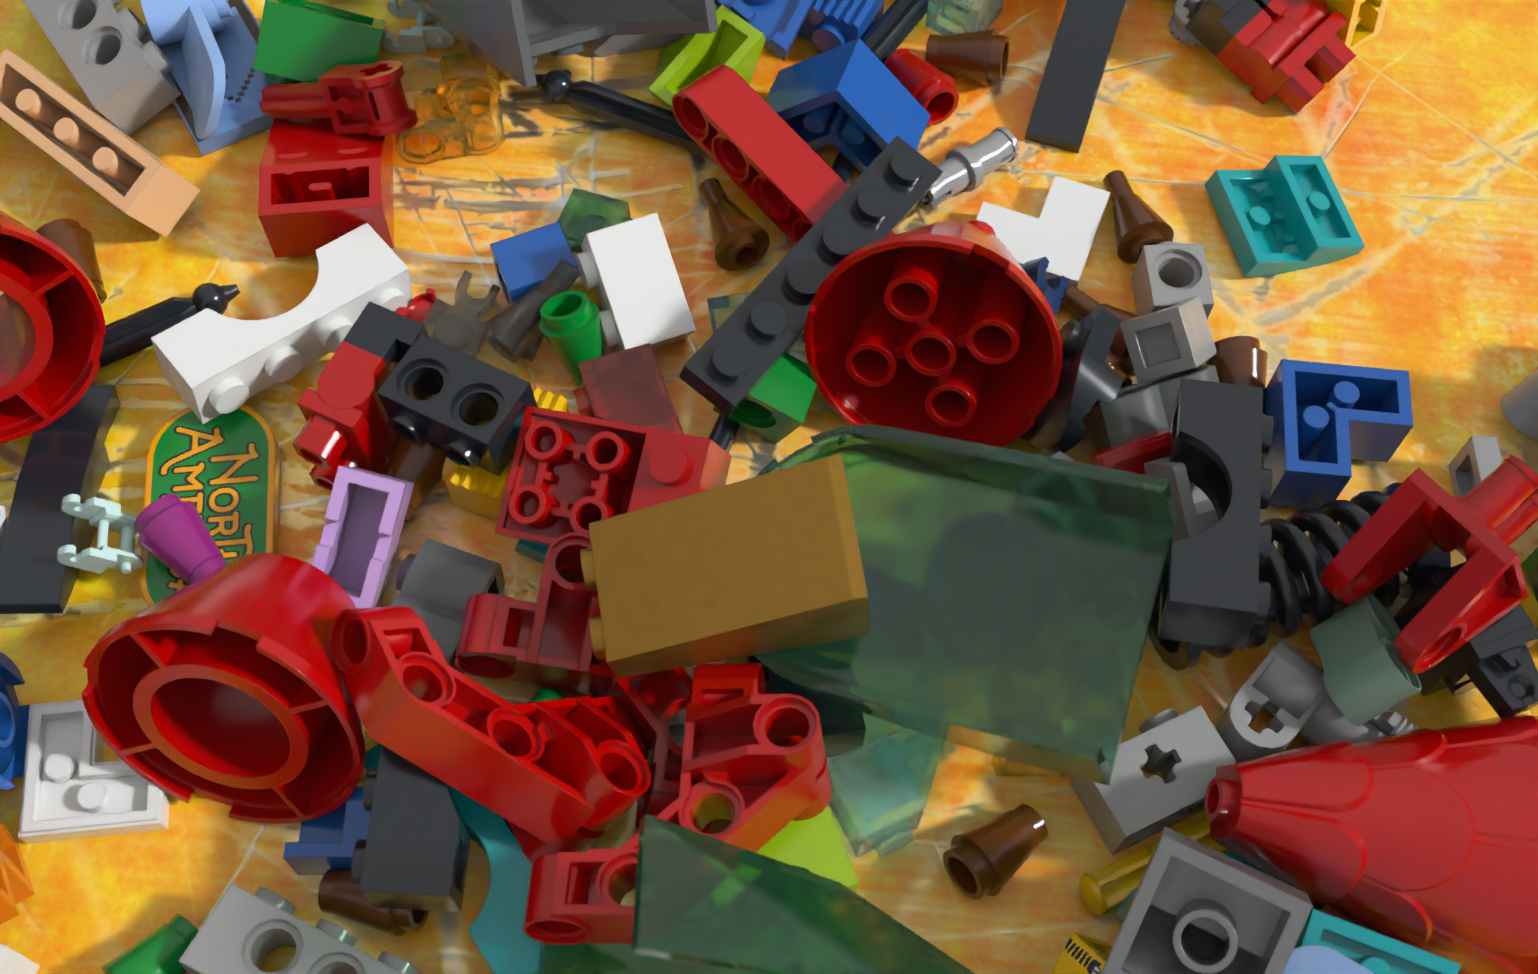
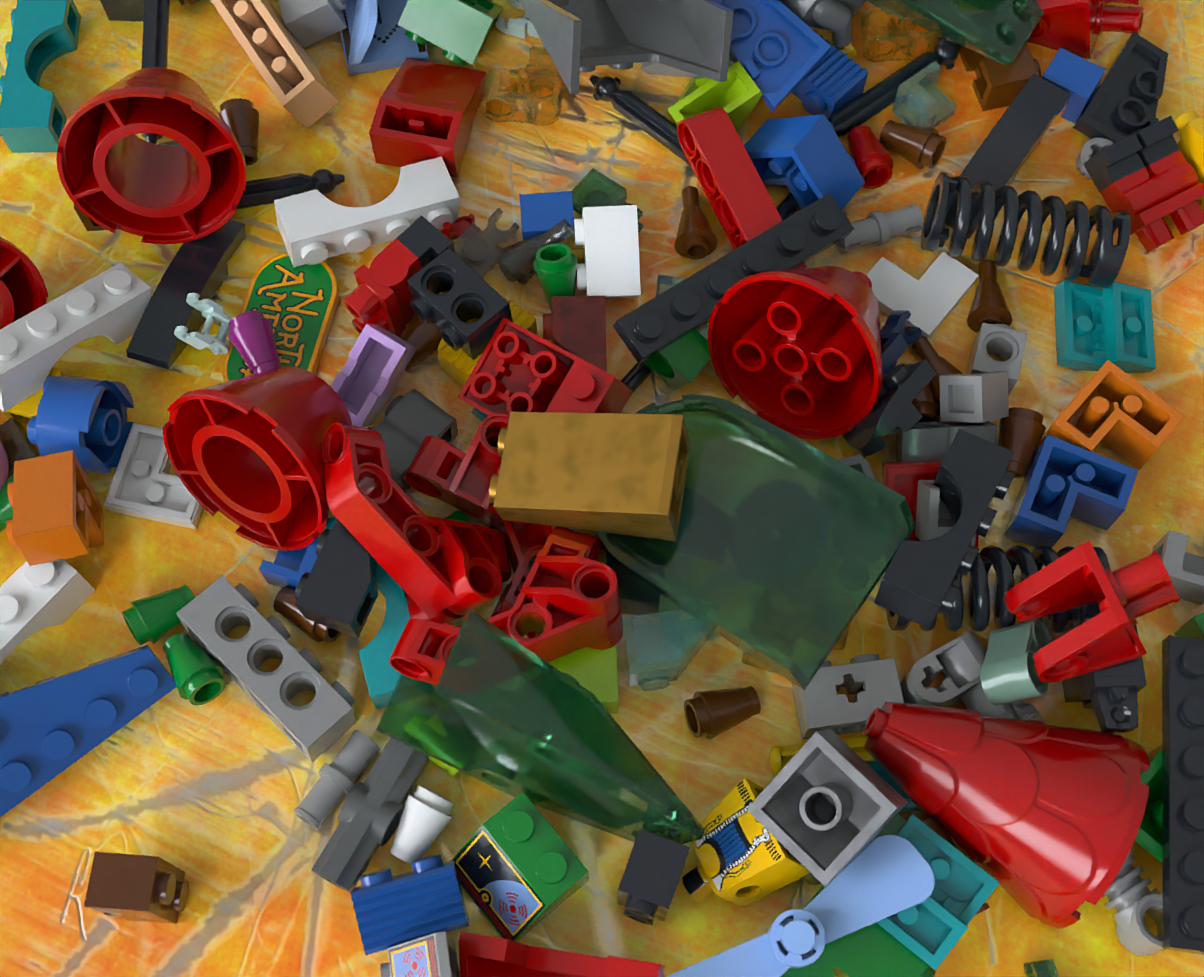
camera: 20 degrees right, 5 degrees up
red connector [259,60,419,137] -> none
none -> black piece [921,172,1131,289]
none -> orange brick [1039,360,1185,470]

